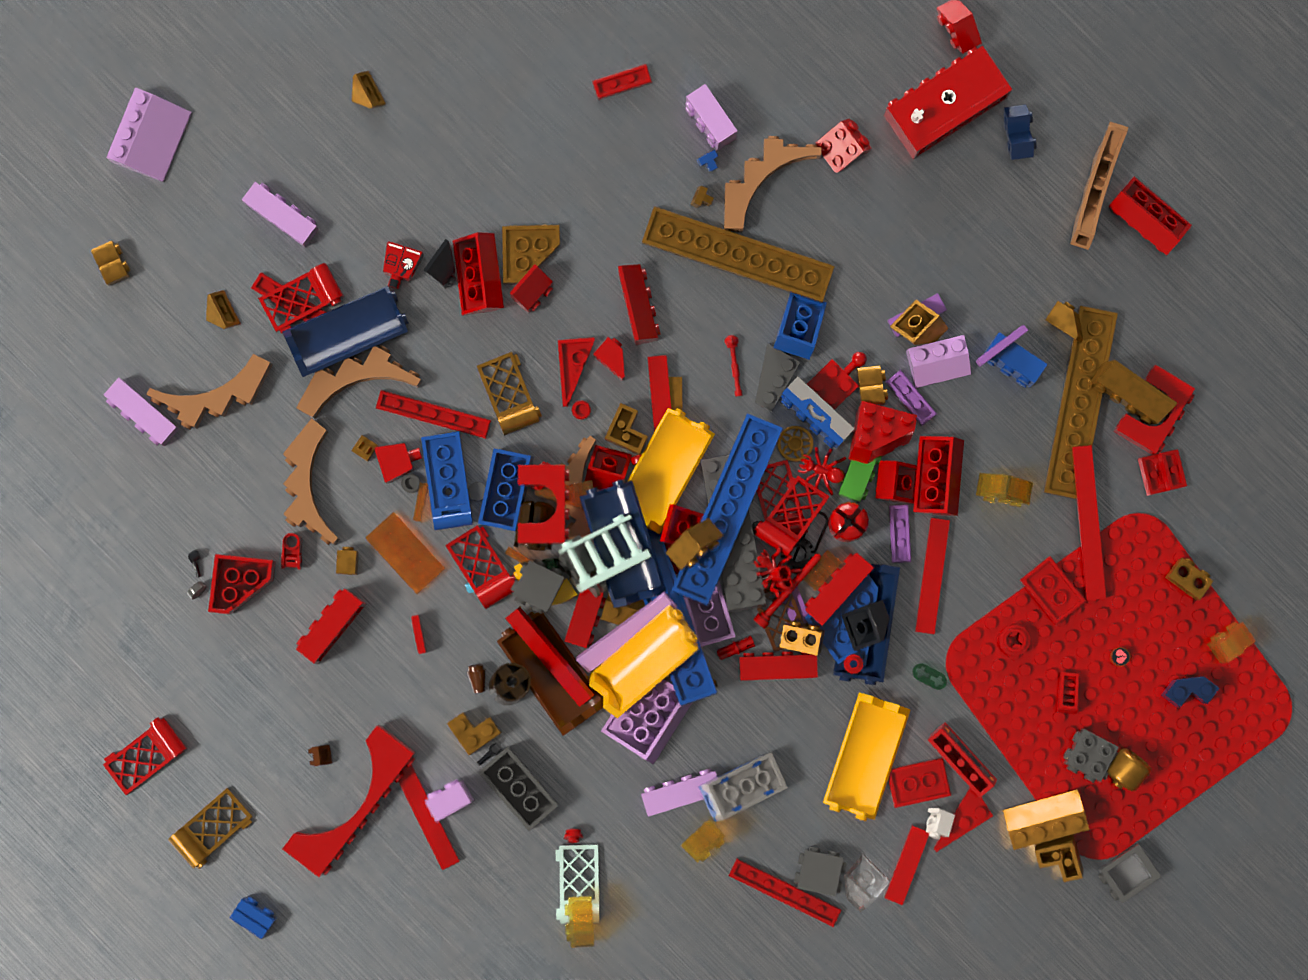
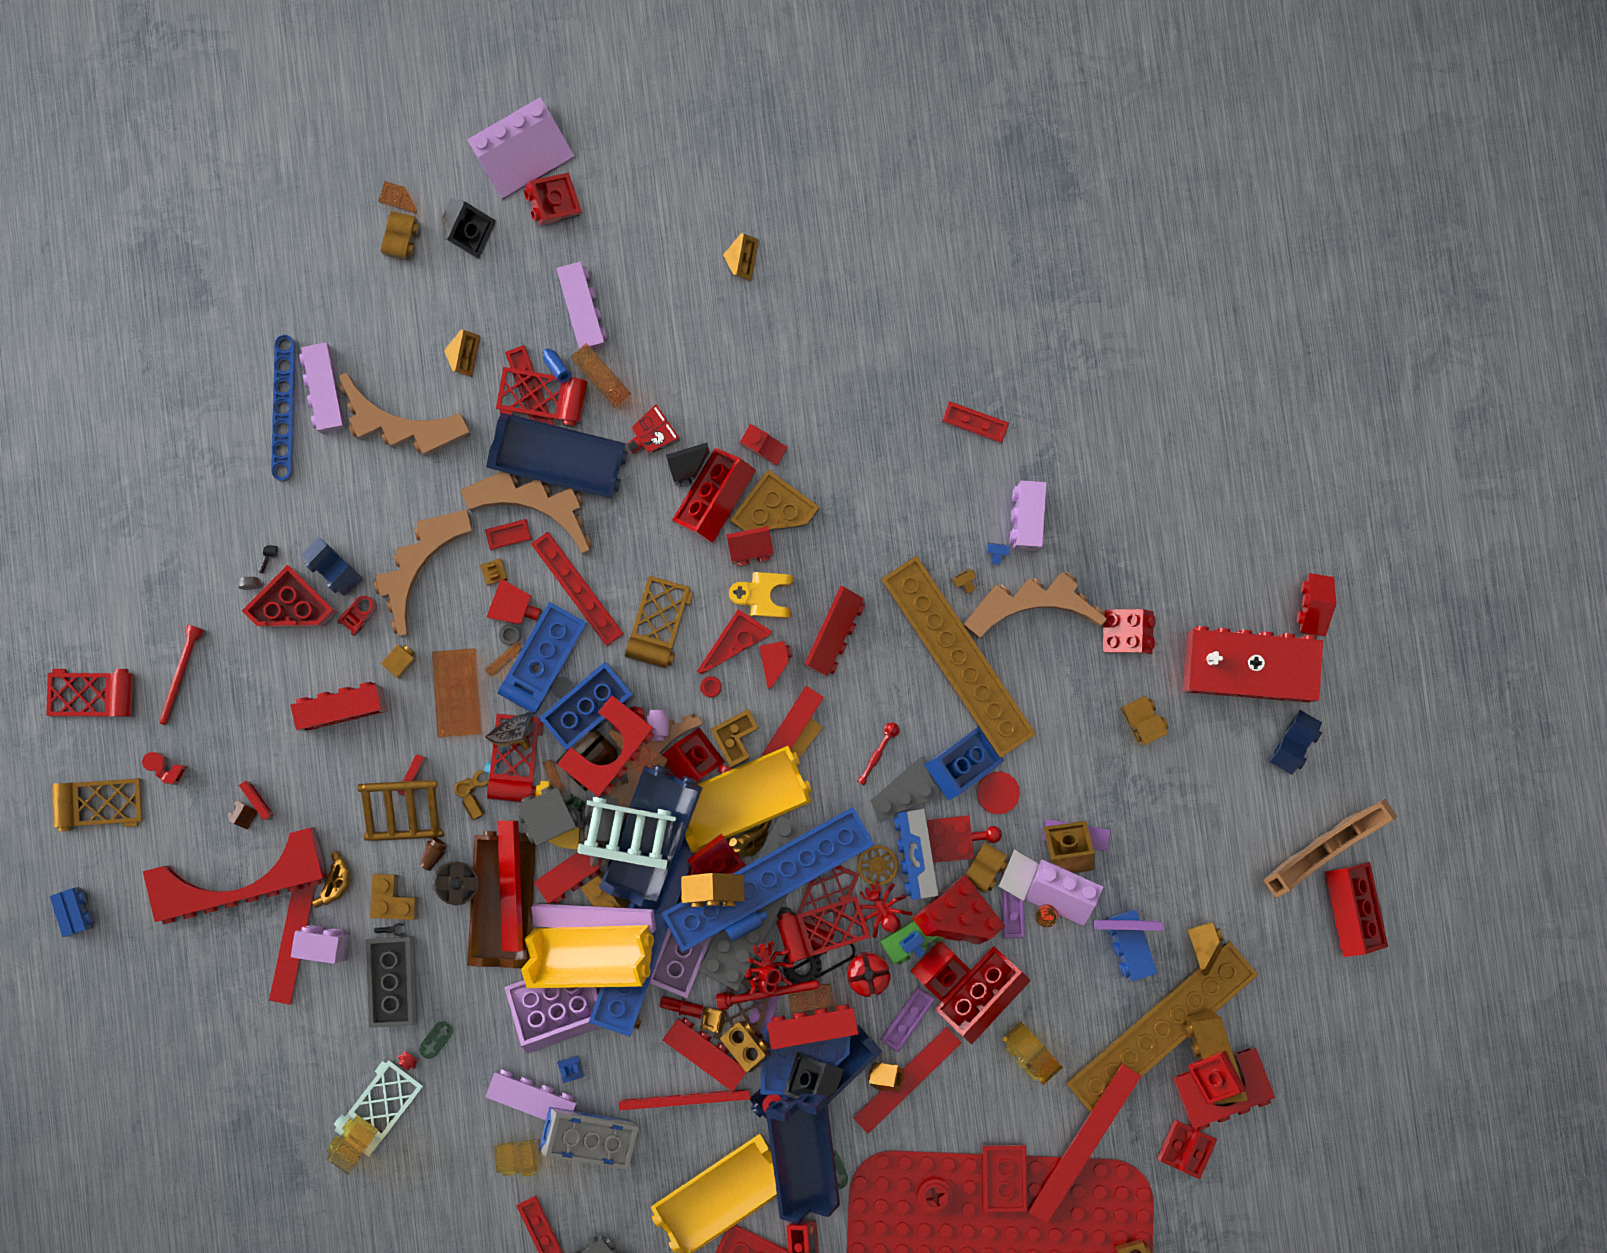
camera: 35 degrees right, 0 degrees up
none -> red leg [142,752,188,785]
none -> red piece [159,624,204,725]
none -> red tile [238,781,274,820]
none -> blue beam [271,335,296,482]
none -> dark blue brick [301,537,362,596]
none -> pearl gold piece [312,851,350,908]
none -> pearl gold bar [357,780,444,841]
none -> clear orange tile [378,181,417,214]
none -> clear green beam [419,1021,453,1059]
none -> black slope [442,199,496,258]
none -> pearl gold bar [454,770,488,821]
none -> red tile [485,519,532,551]
none -> shield [485,712,533,750]
none -> red plate [524,172,582,226]
none -> blue cylinder [543,348,572,383]
none -> blue tile [557,1055,585,1083]
none -> clear orange slope [570,343,631,408]
none -> red tile [619,1089,751,1111]
none -> lavender brick [647,710,669,742]
none -> pearl gold tile [700,1007,726,1033]
none -> blue cylinder [725,910,768,942]
none -> yellow piece [729,572,794,619]
none -> pearl gold piece [729,821,771,857]
none -> red arch [740,424,788,466]
none -> dark blue cylinder [766,1094,840,1224]
none -> brick [868,1062,904,1093]
none -> blue tile [899,930,926,958]
none -> red tile [977,771,1020,814]
none -> white sticker [999,850,1039,901]
none -> clear orange tile [1035,904,1058,927]
none -> pearl gold brick [1120,696,1169,746]
none -> red tile [1188,1050,1246,1105]

